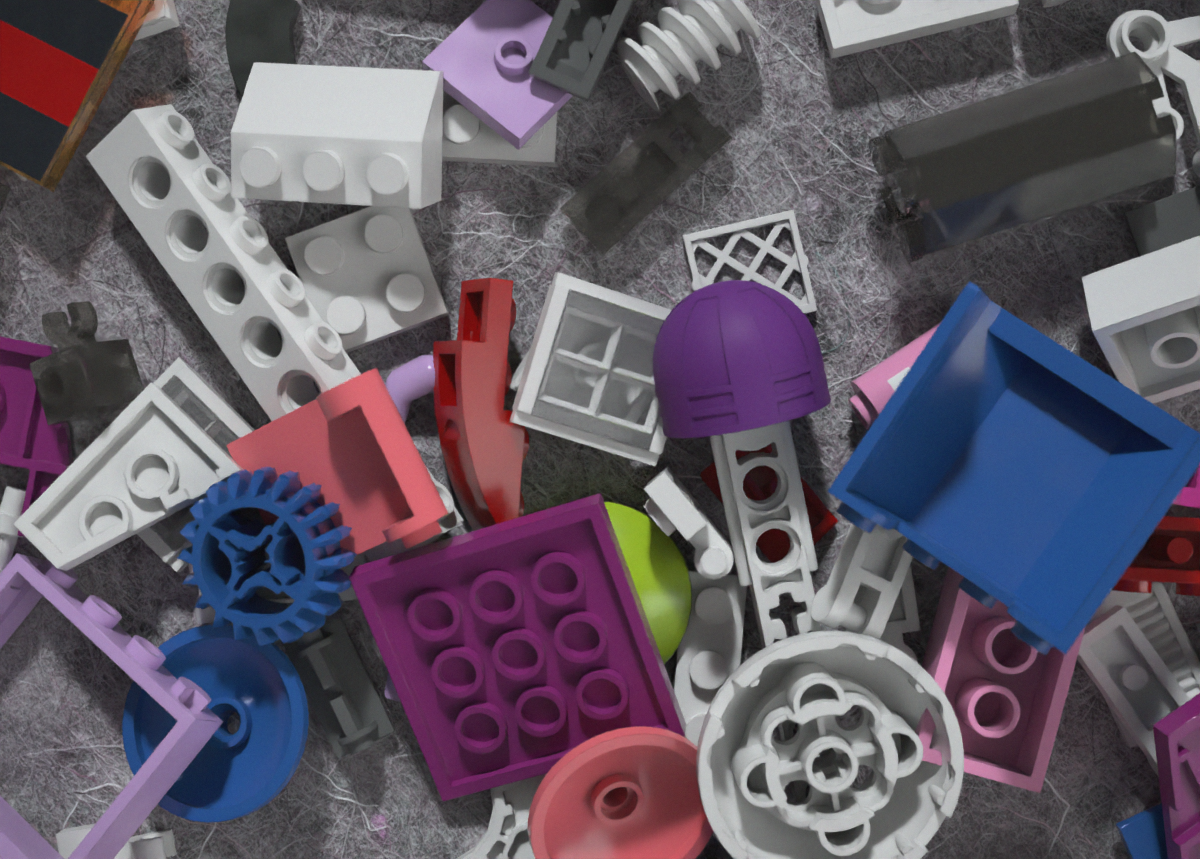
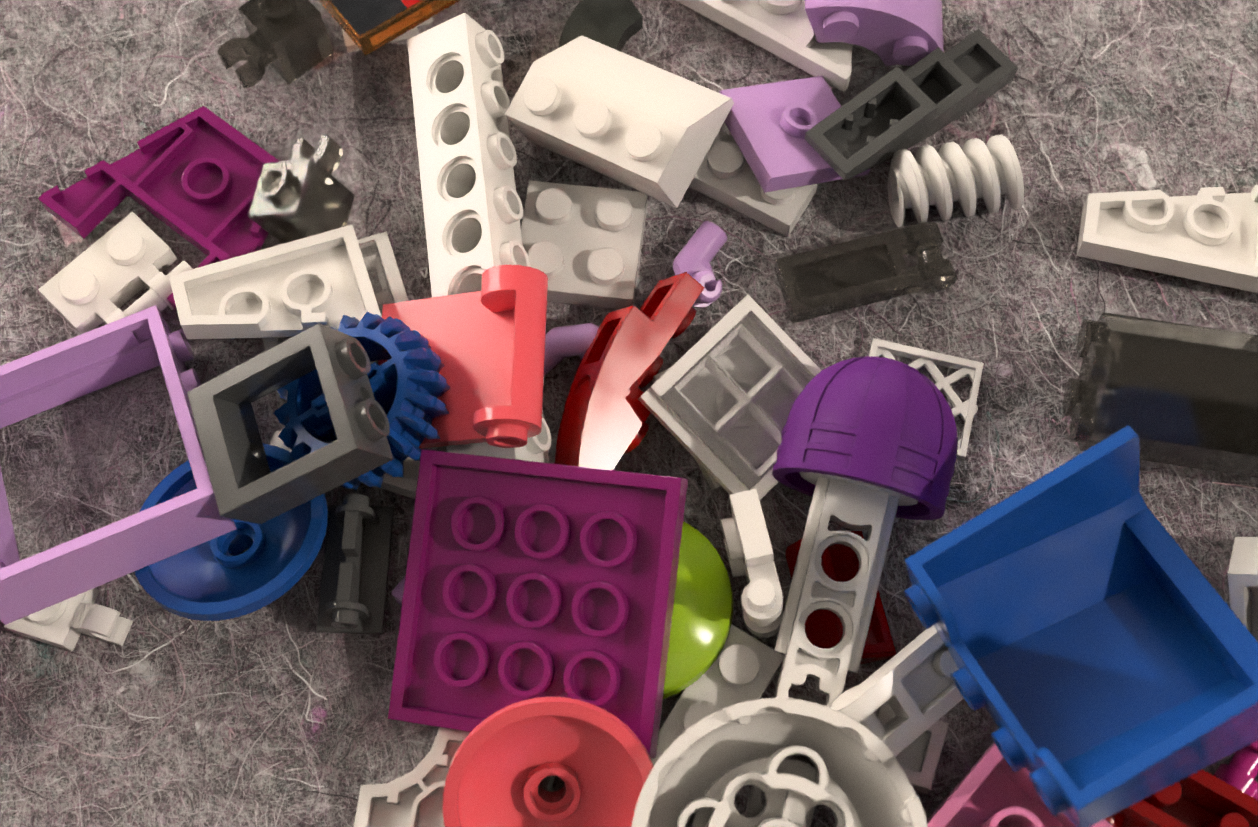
camera: 35 degrees right, 20 degrees down
none -> dark grey window [187,323,393,524]
none -> lavender arm [673,221,727,308]

